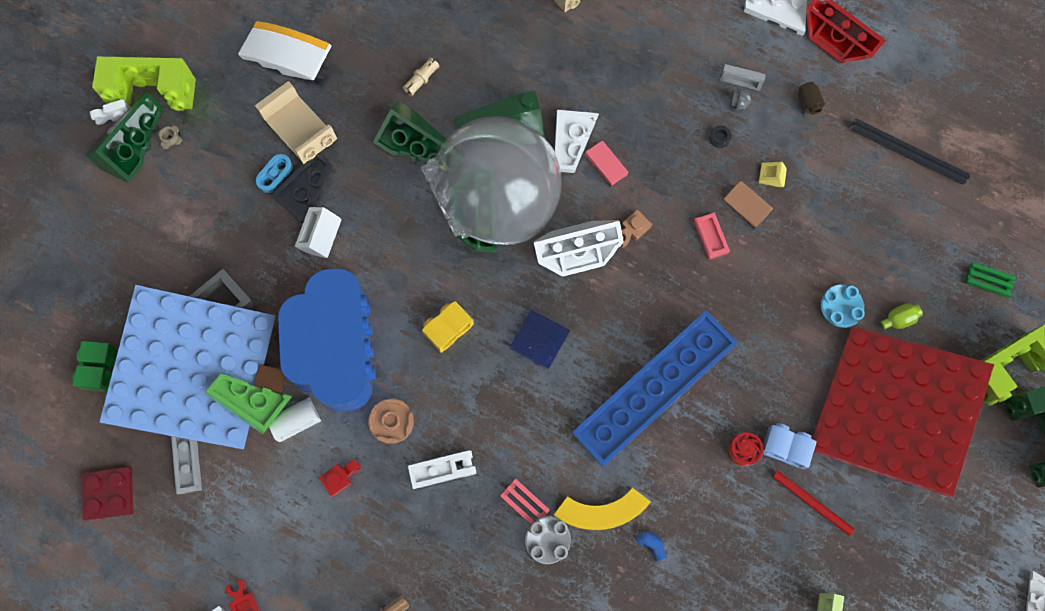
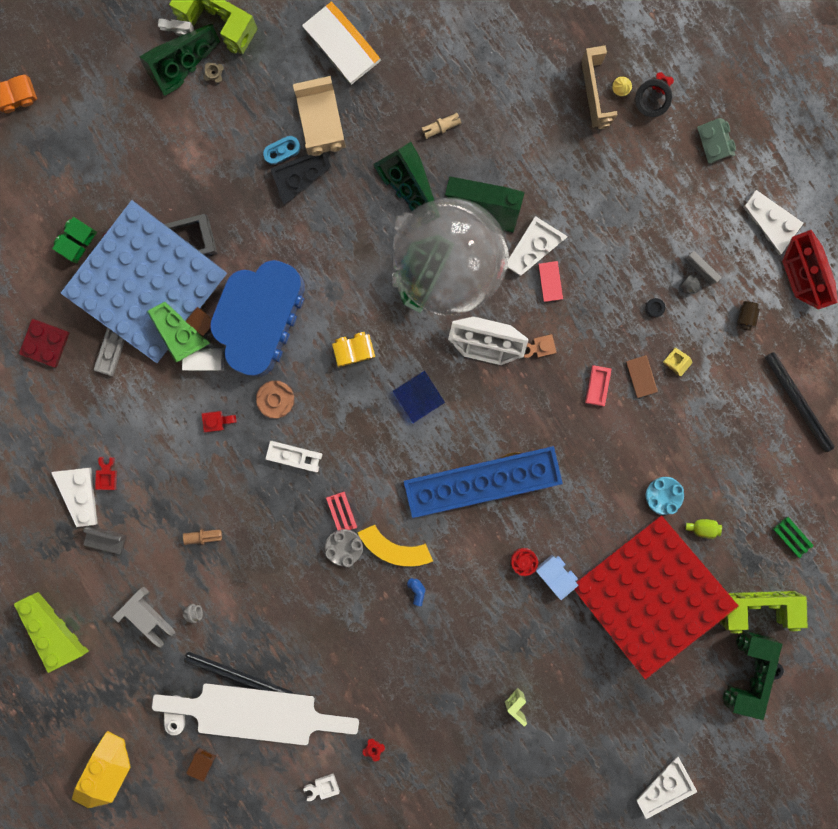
camera: 35 degrees right, 15 degrees up
white brick [295,207,341,258] -> none
red bar [772,470,855,536] -> none

